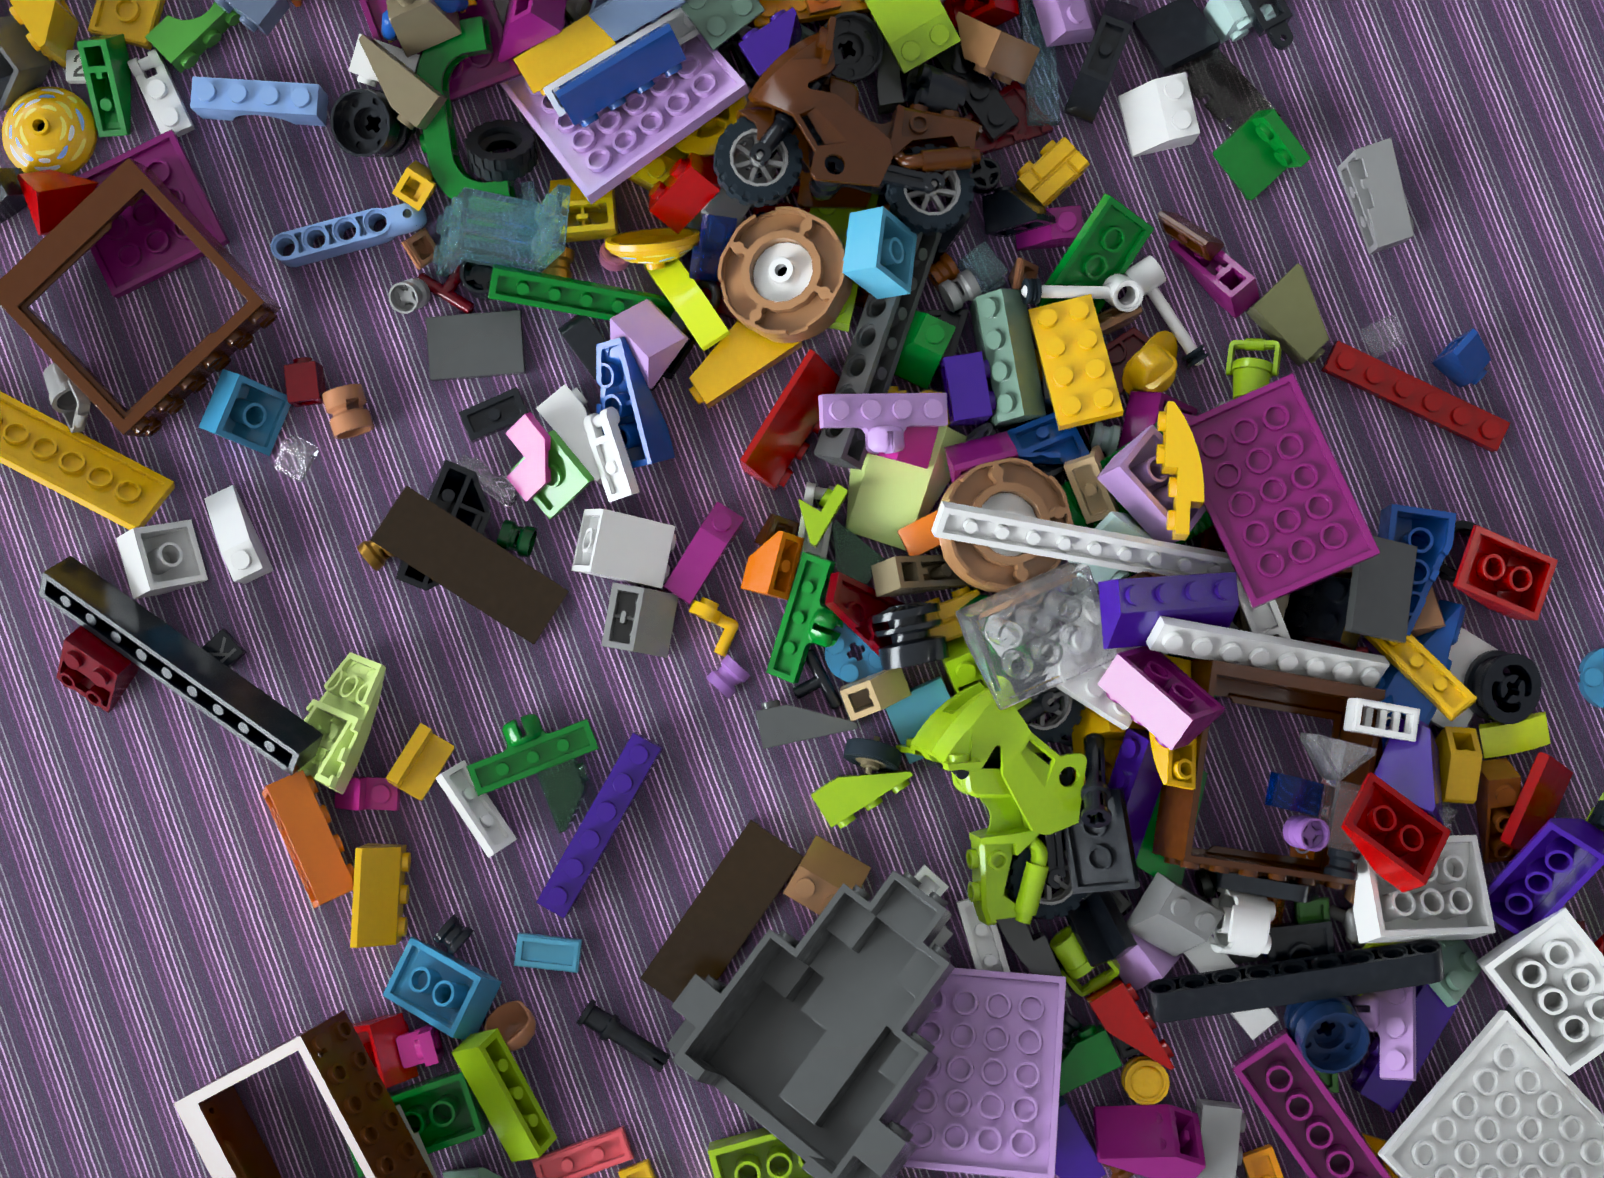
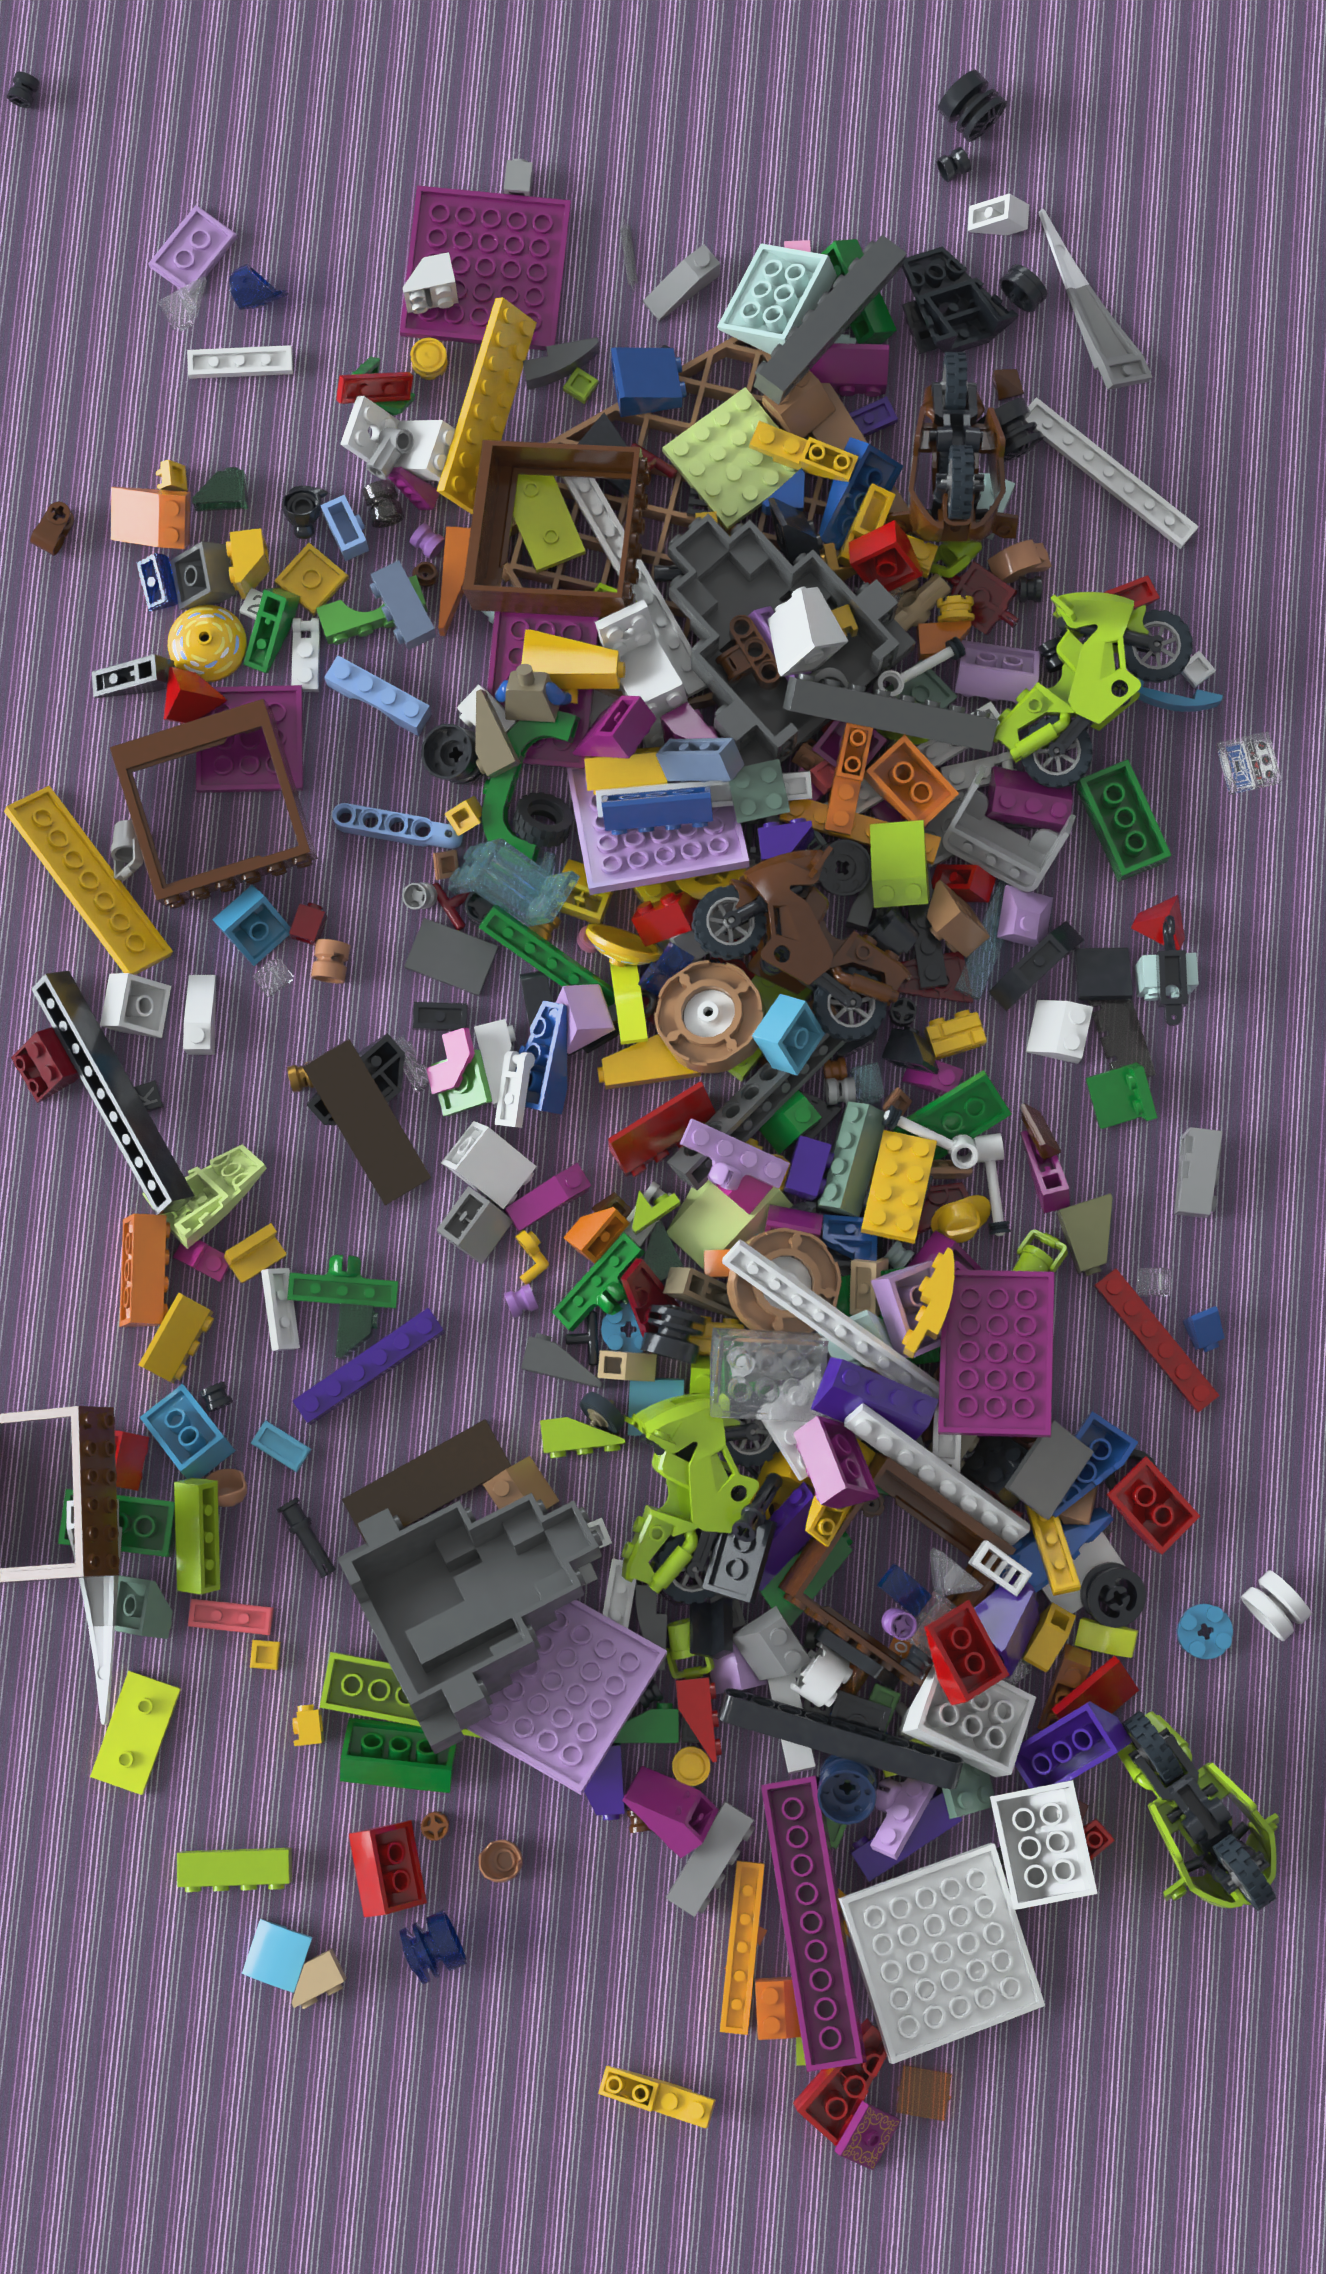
camera: 20 degrees right, 5 degrees down
dark pink slope [396,1024,444,1068] -> none
dark green wheel [497,519,537,558] -> none

